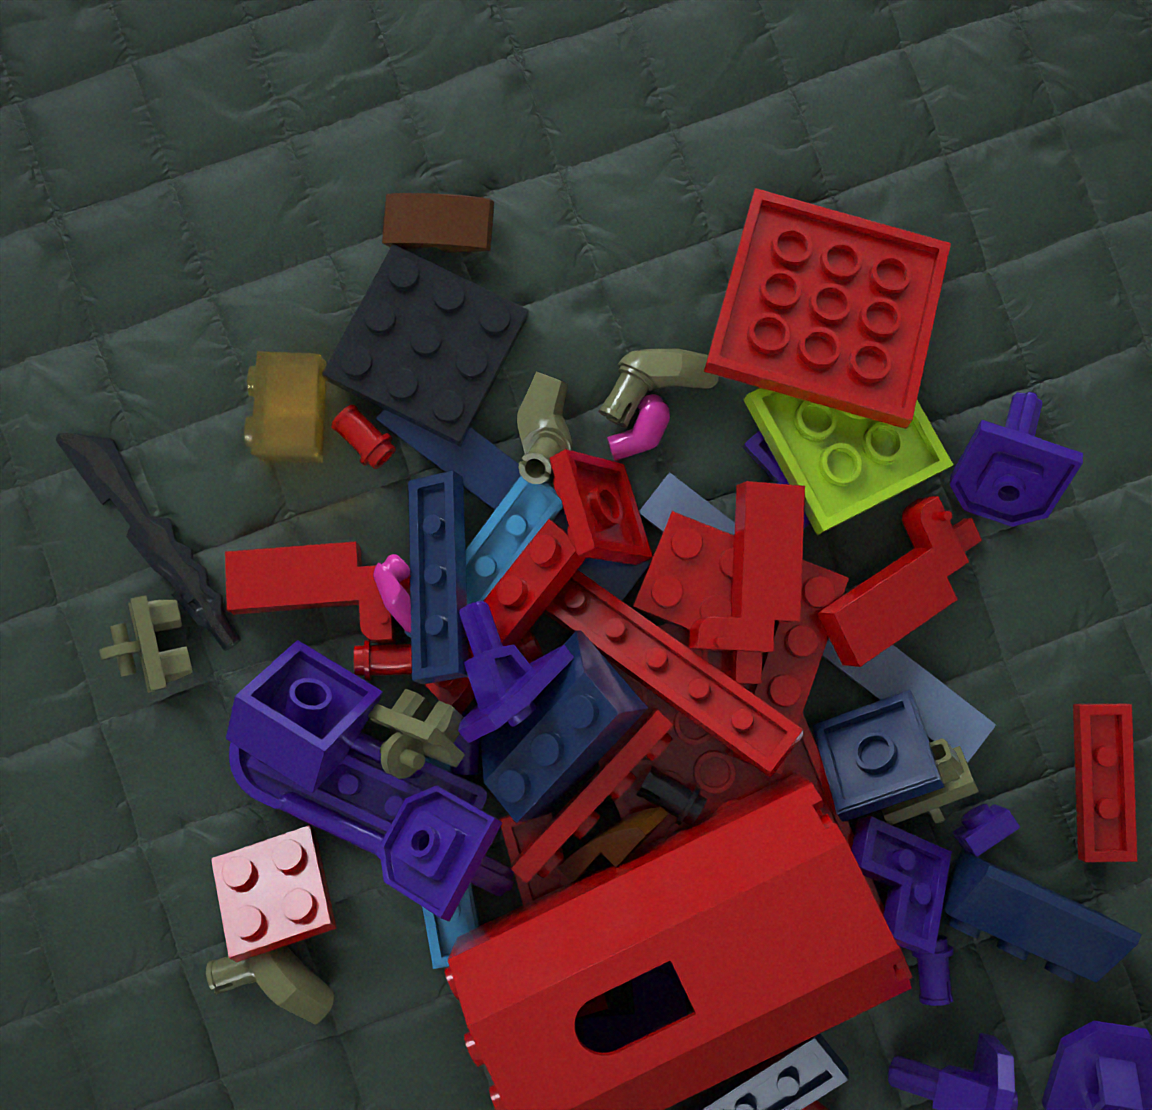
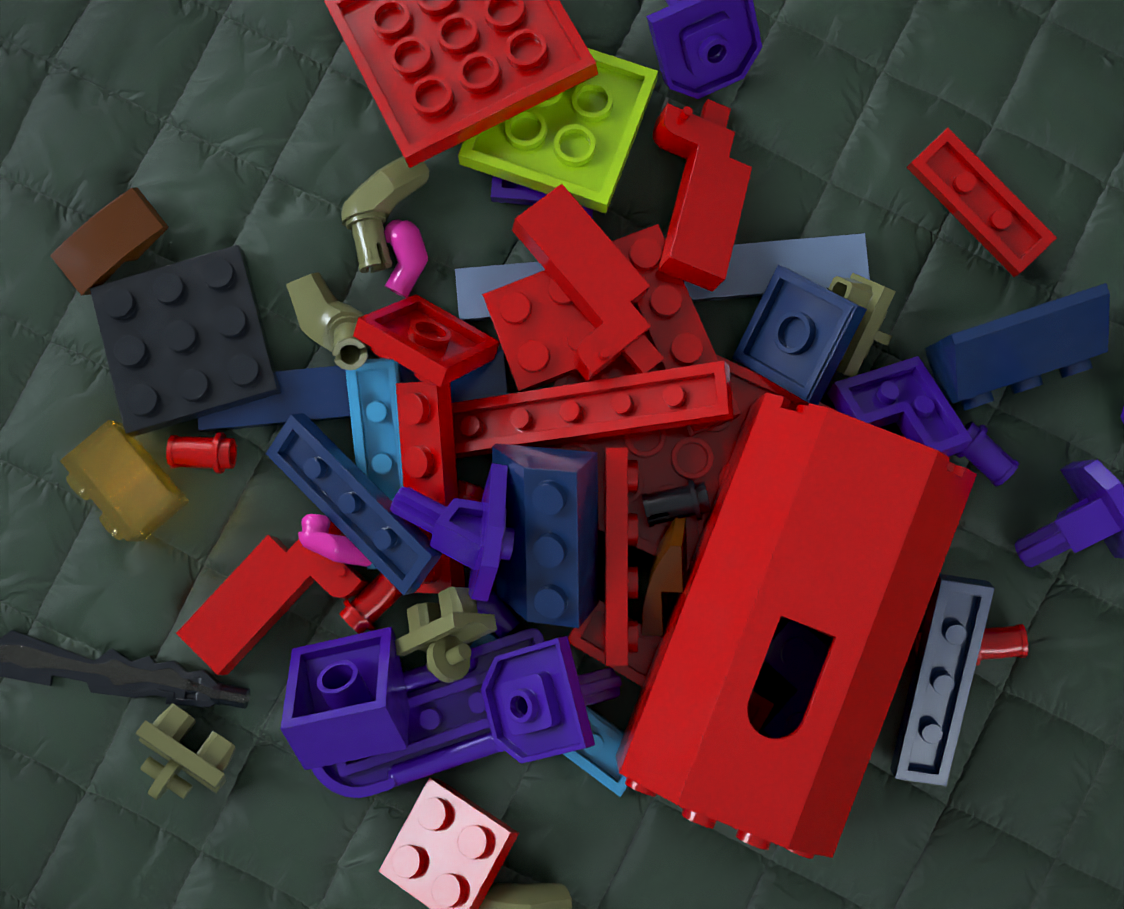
camera: 45 degrees left, 0 degrees up
dark purple plate [952,804,1021,857] -> none

